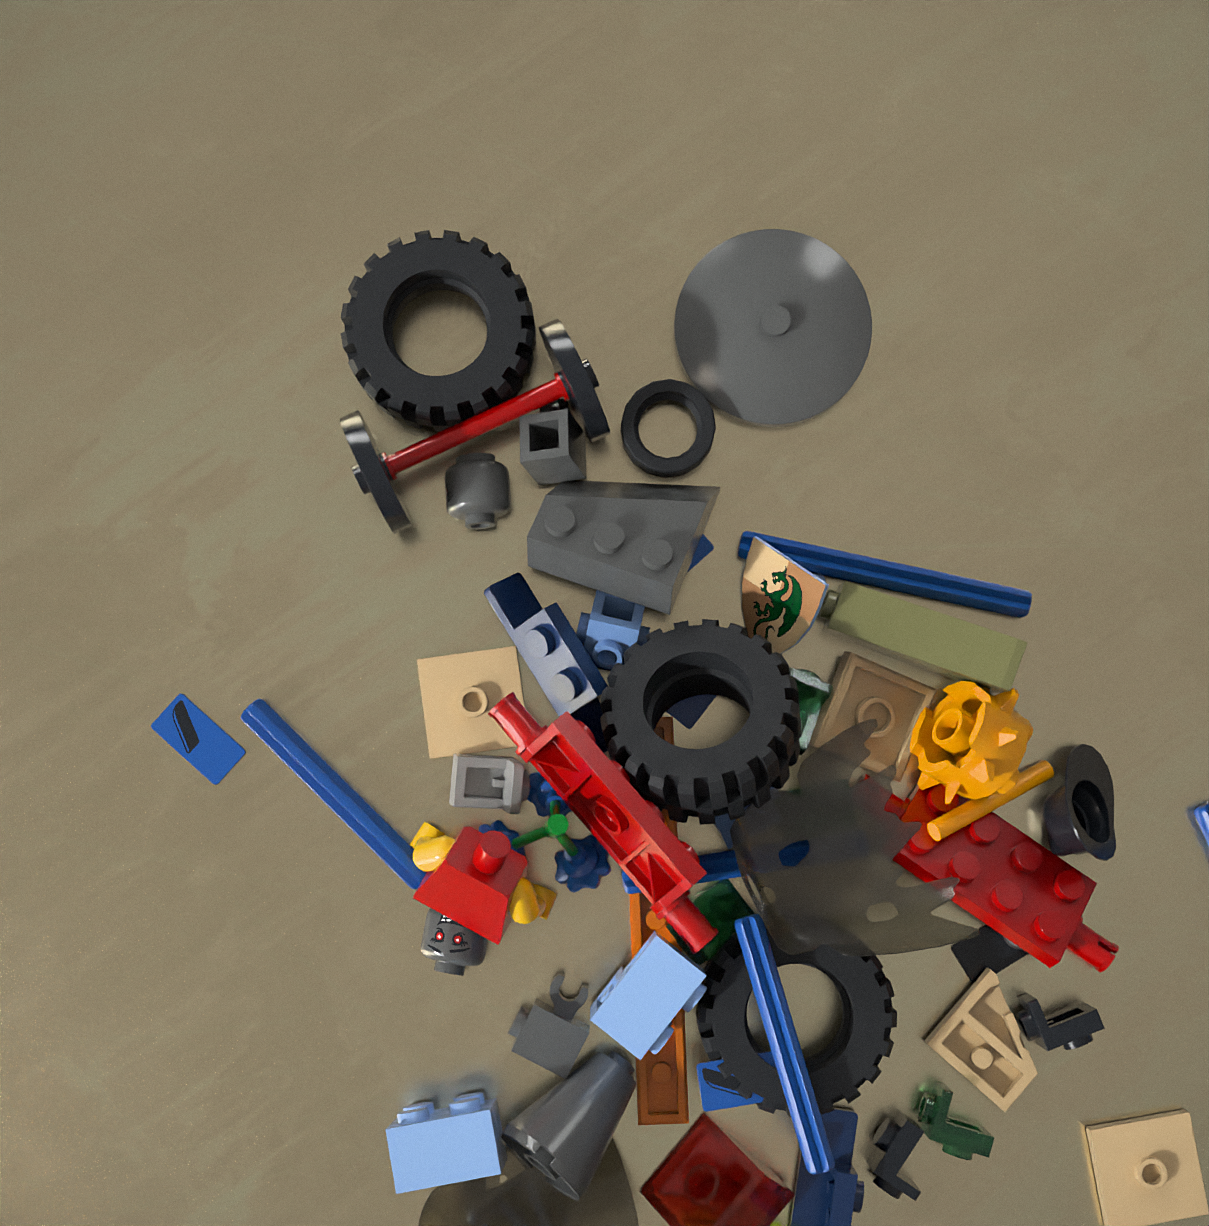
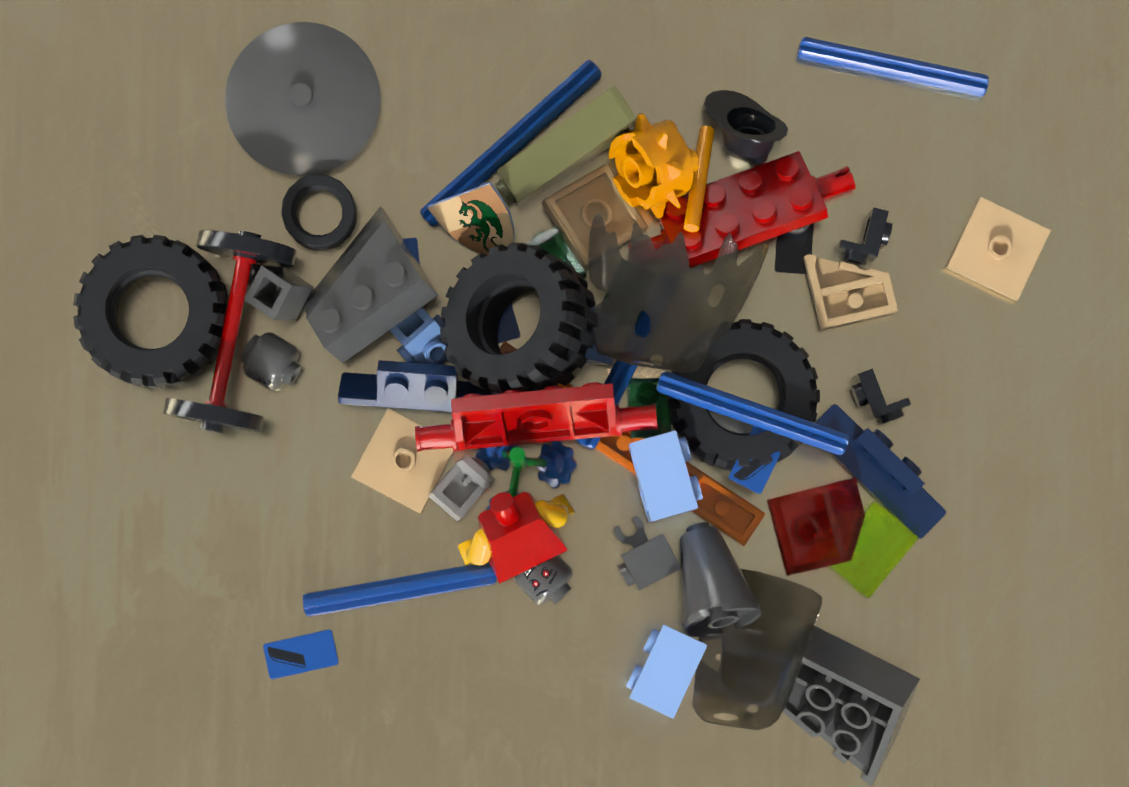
camera: 55 degrees left, 0 degrees up
clear green bracket [917,1081,994,1160] -> none

